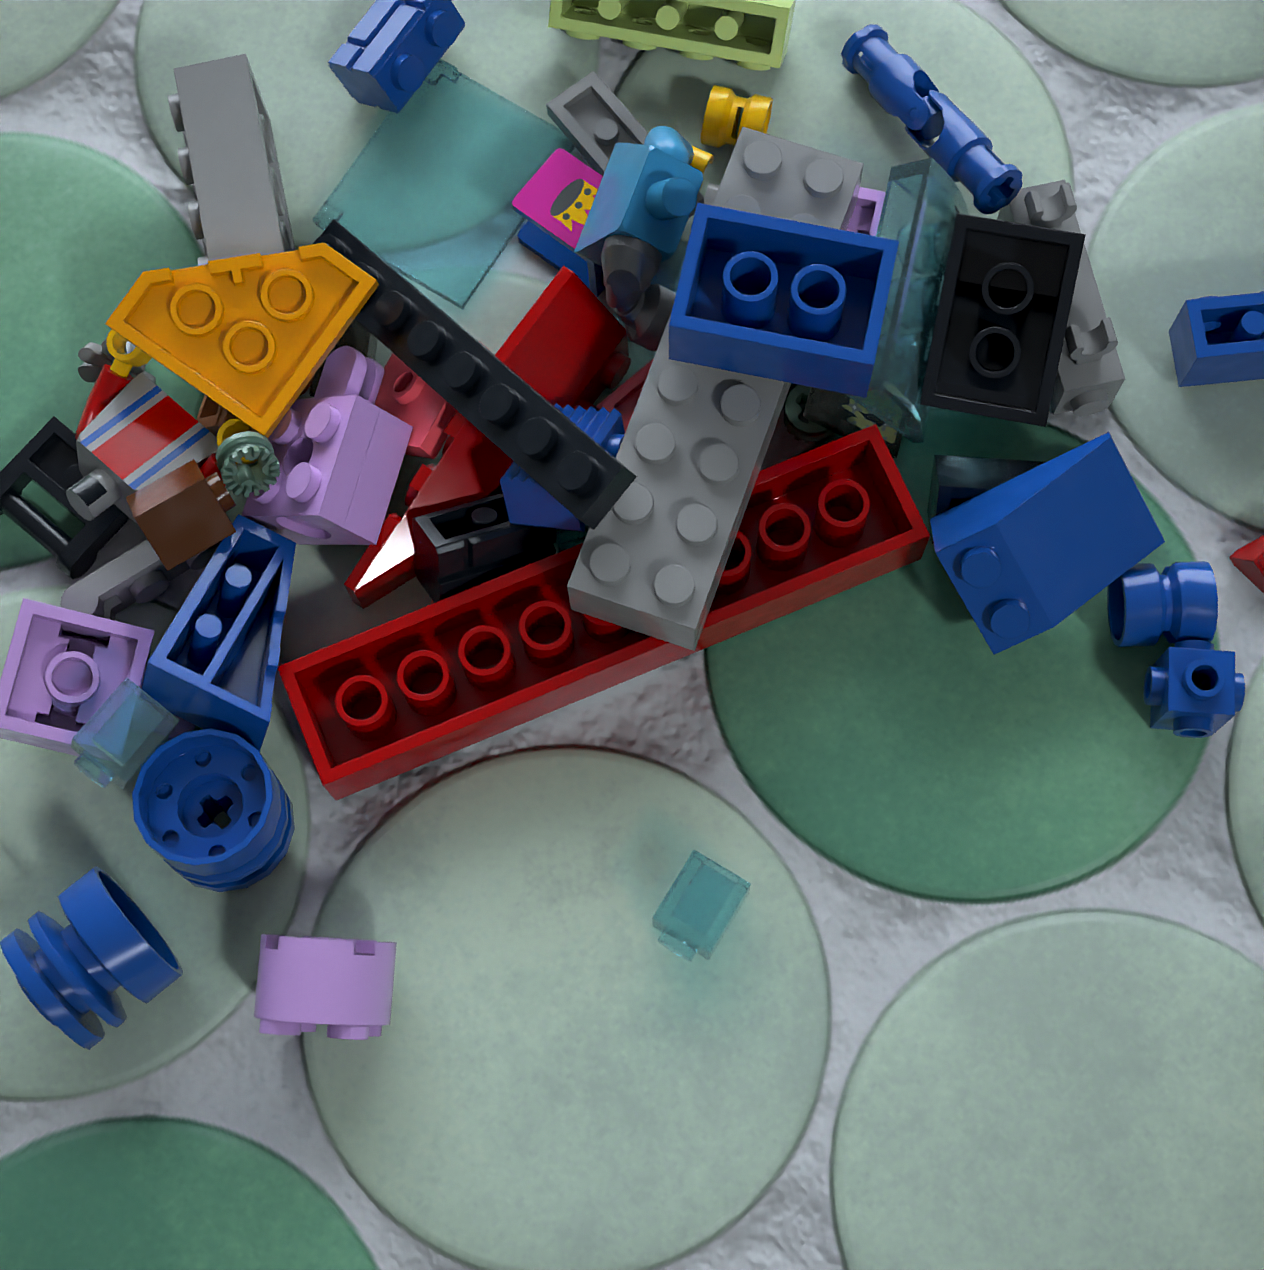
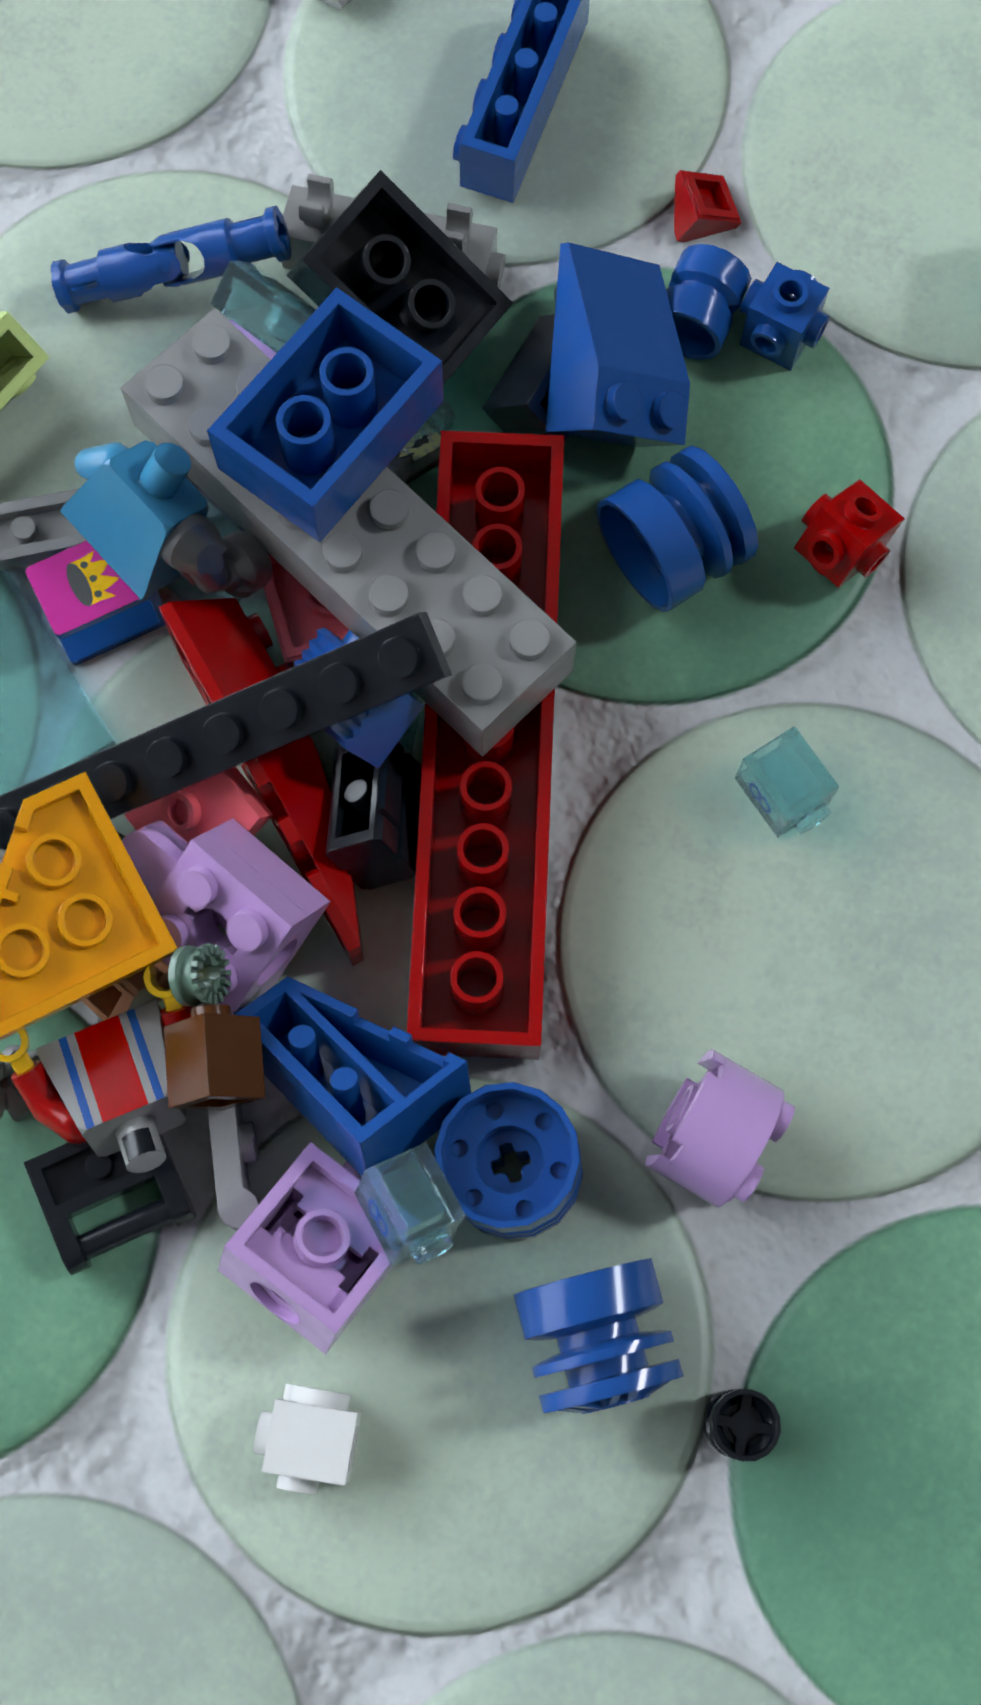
camera: 70 degrees left, 0 degrees up
yellow wheel [701,85,773,148] -> none
none -> blue wheel [597,445,759,612]
none -> black wheel [704,1389,781,1461]
none -> red brick [794,479,905,588]

